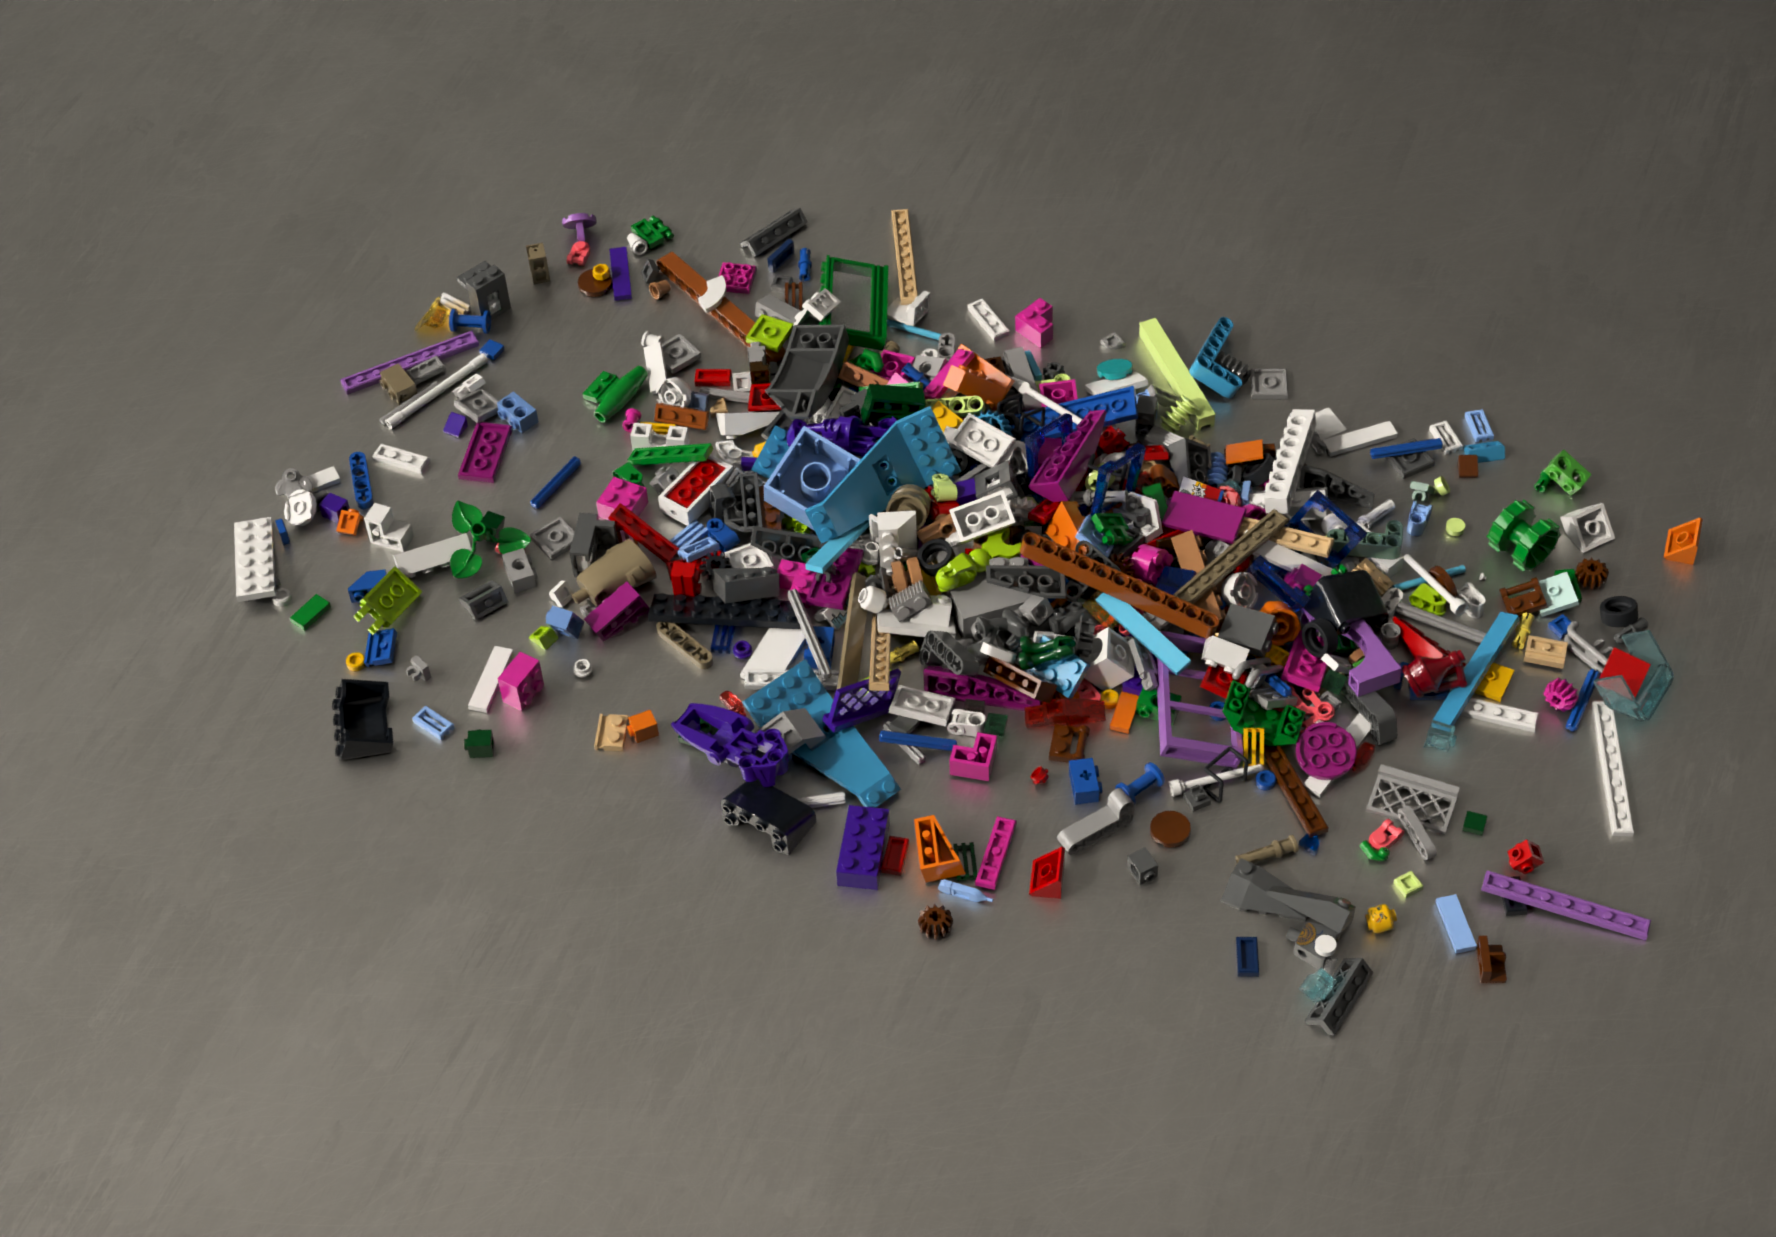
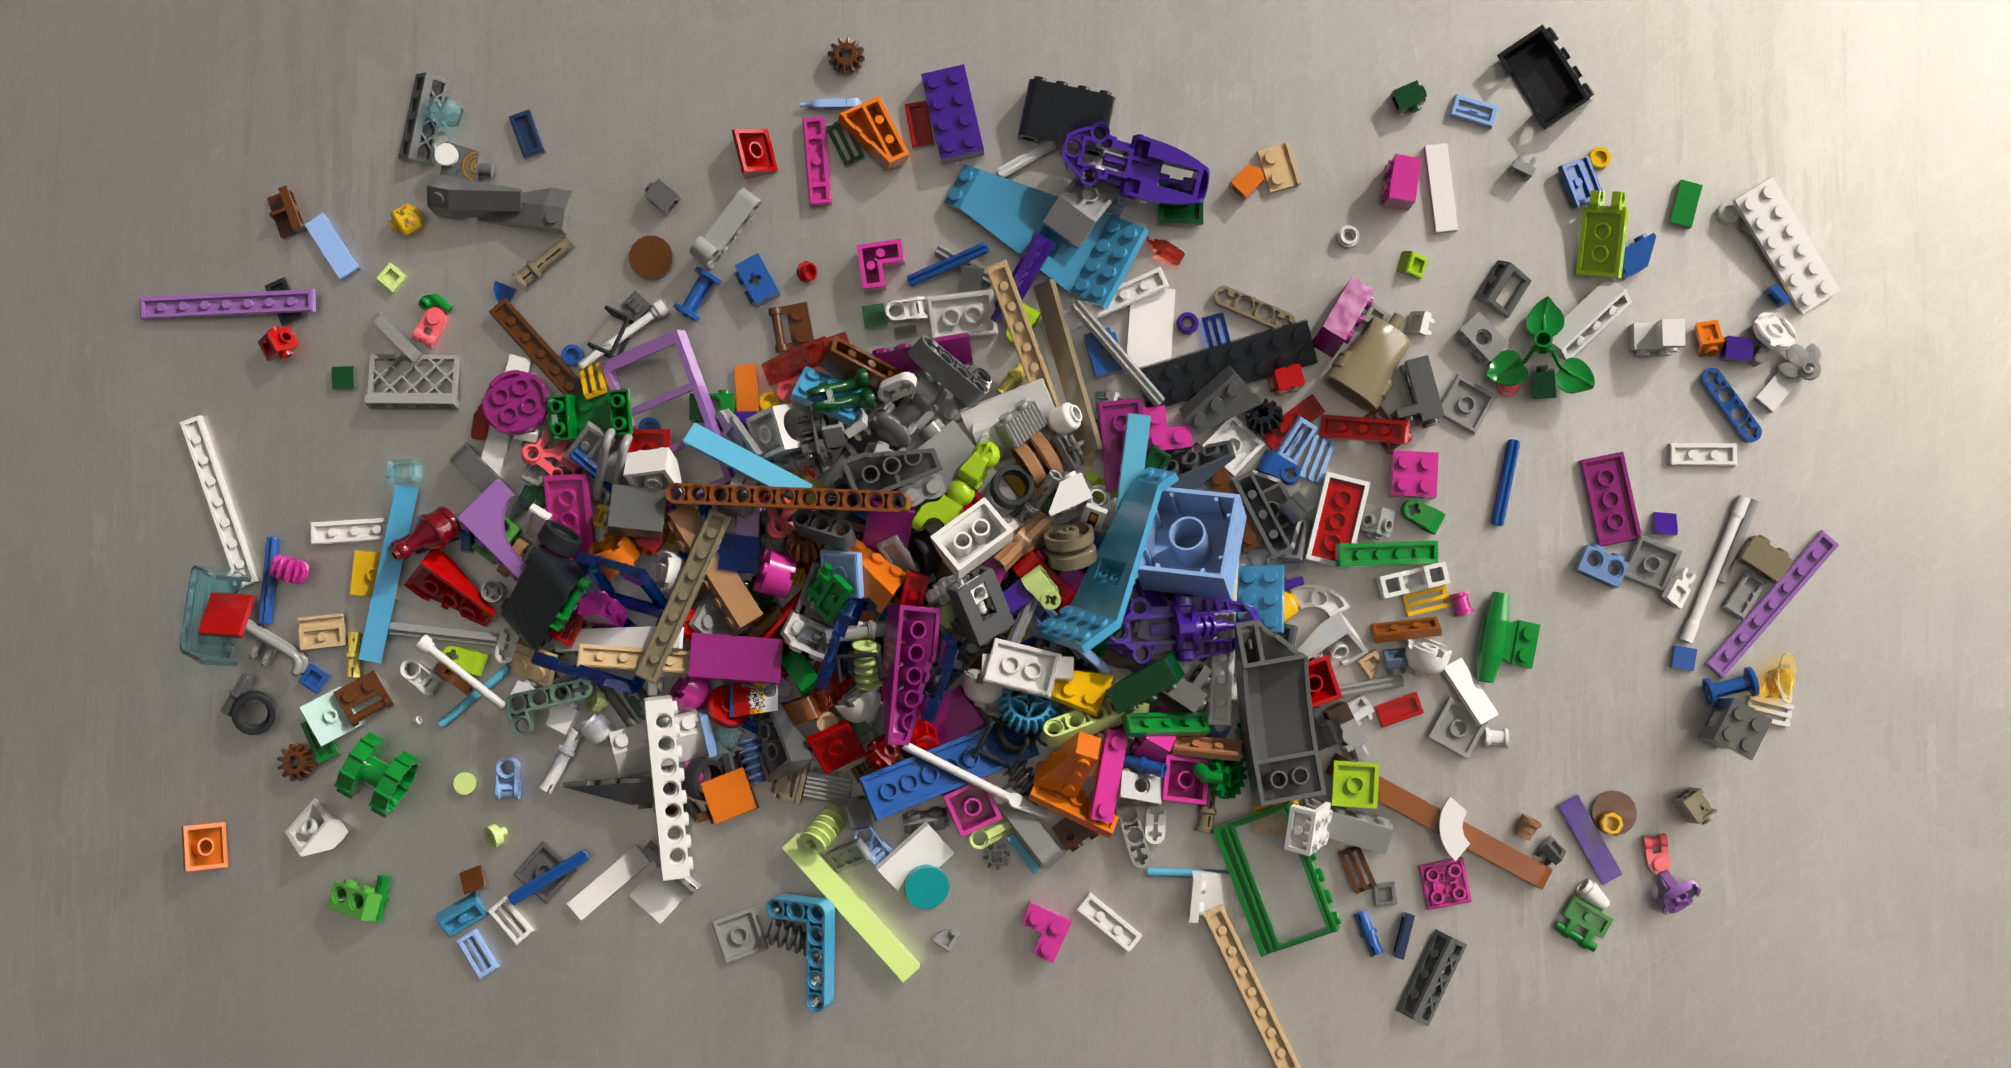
camera: 160 degrees right, 35 degrees up
medium blue brick [546,605,584,639] -> none
sand green tile [1410,481,1435,502] -> none

